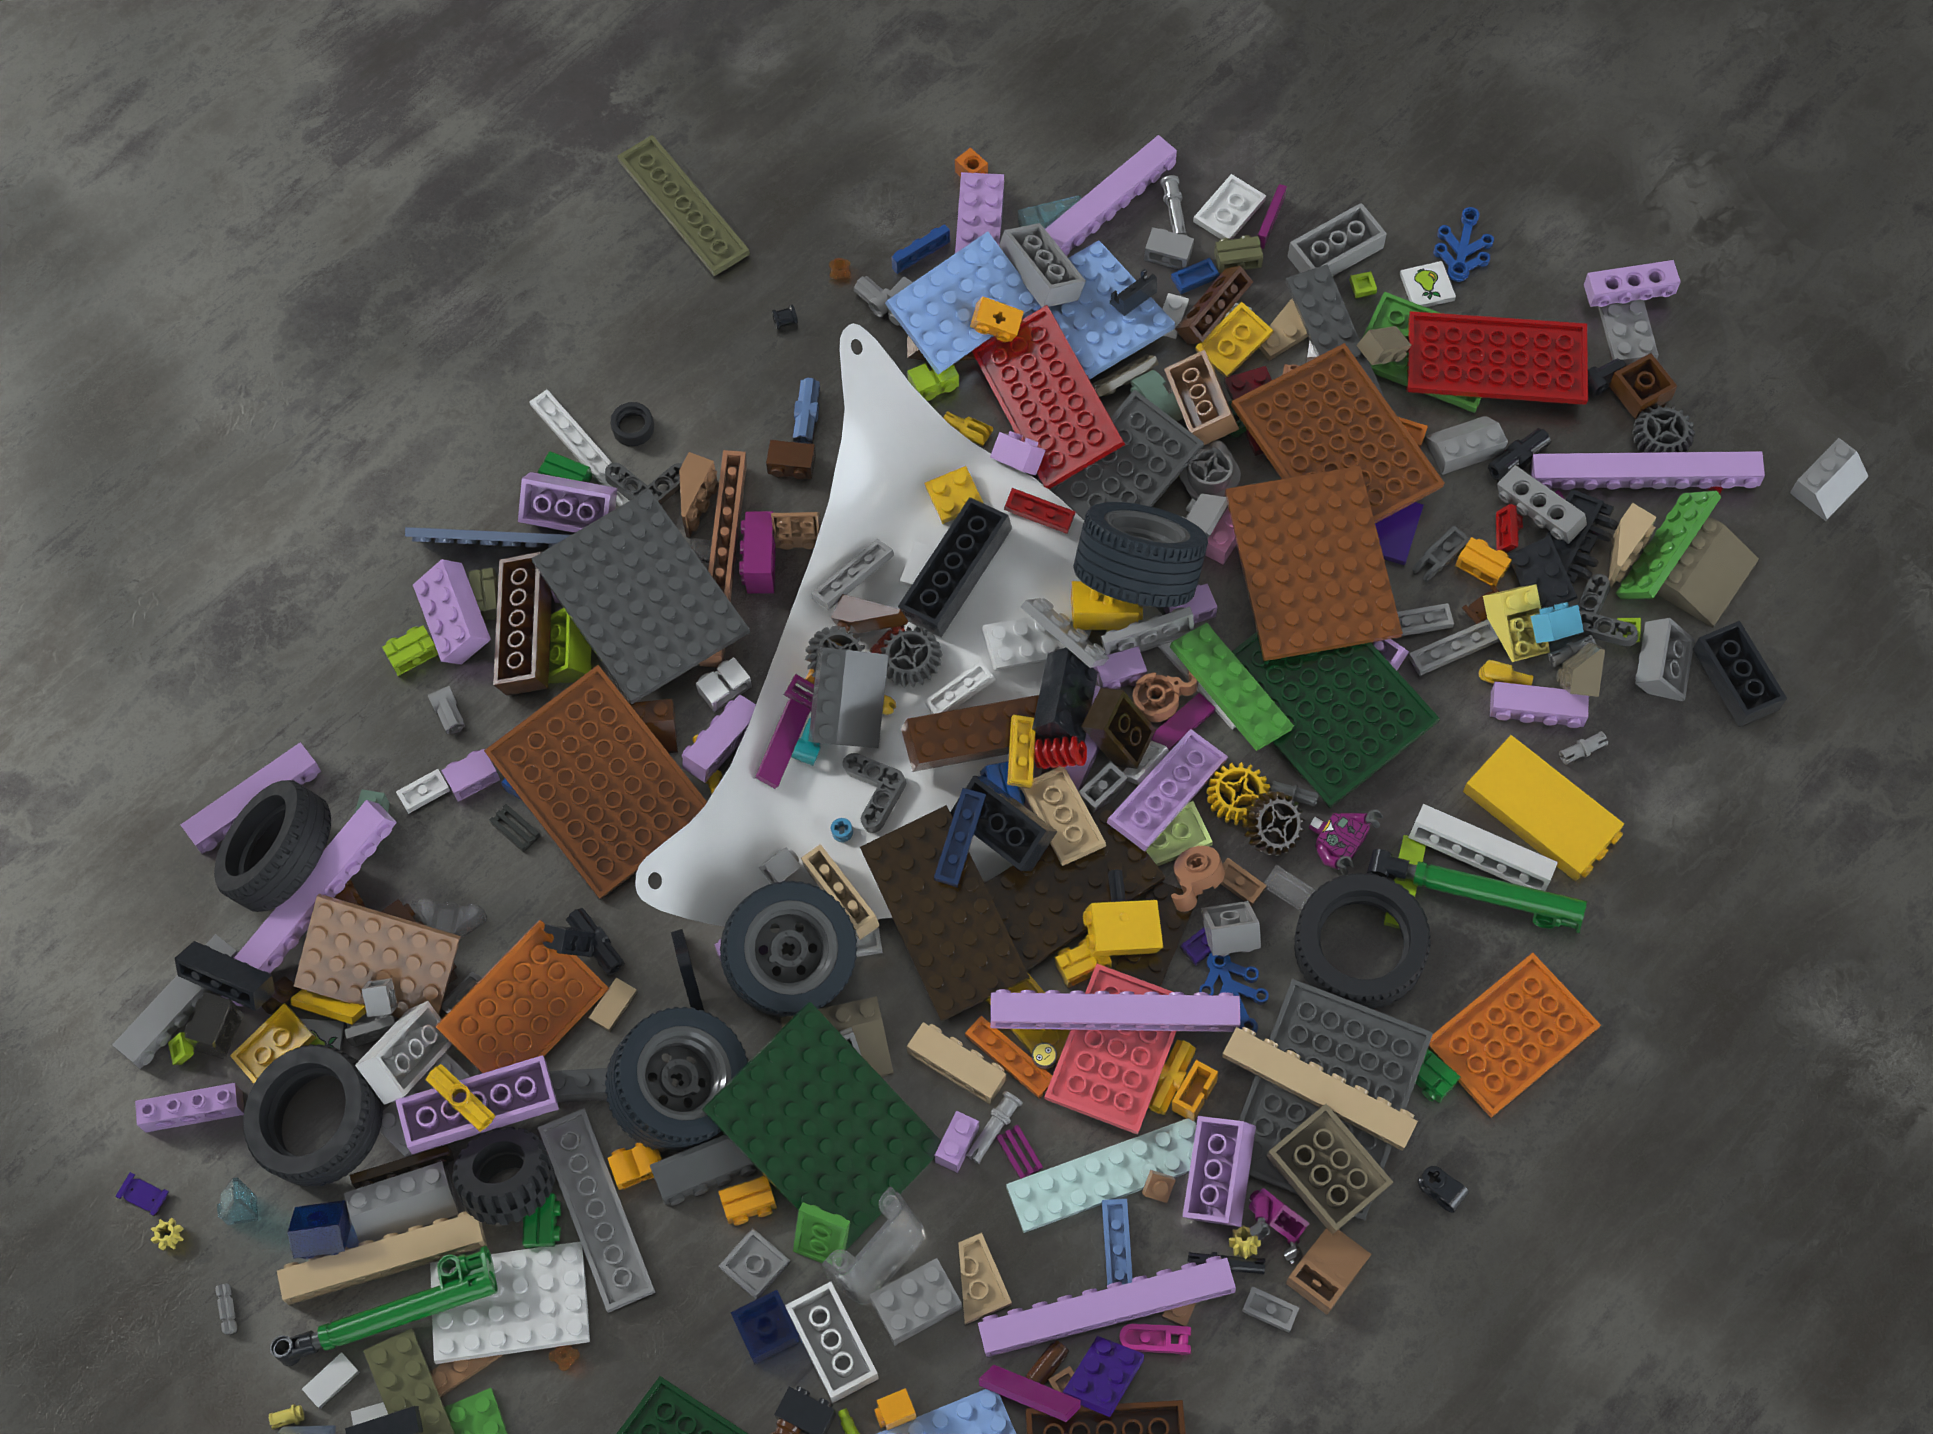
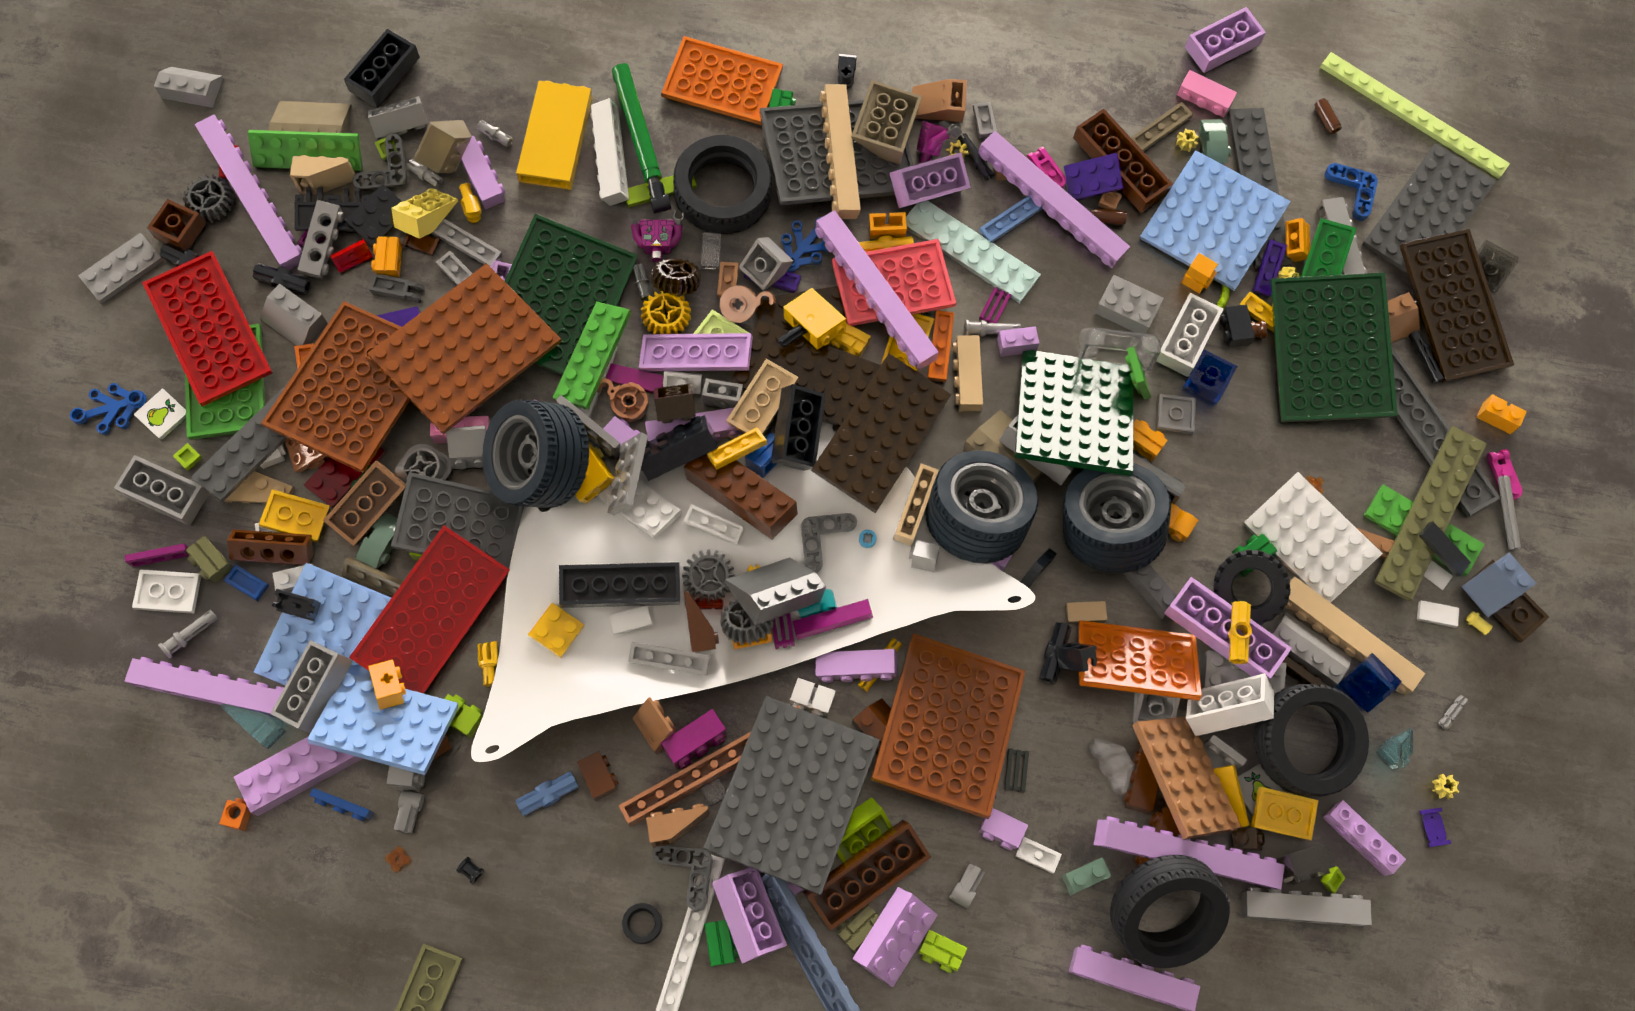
camera: 130 degrees left, 5 degrees up
black brick [174,941,275,1011] -> none
green piece [270,1246,498,1366] -> none
light grey brick [362,978,398,1019] -> none
light grey plate [538,1108,656,1313] -> none
dark blue plate [934,788,986,887] -> none
tan wing [958,1233,1012,1325] -> none
magenta tile [979,1364,1081,1422] -> none
lavender brick [990,431,1045,475] -> none
red tile [1004,488,1076,534] -> none
tile [1032,1043,1057,1069] -> none
red piece [1034,736,1087,769] -> none
medium nougat plate [1142,1170,1176,1203] -> none
light grey brick [1144,227,1194,270] -> none
dark tan brick [1356,326,1412,365] -> none
medium azure brick [1531,602,1584,643] -> none
lavender brick [1584,260,1680,307] -> none

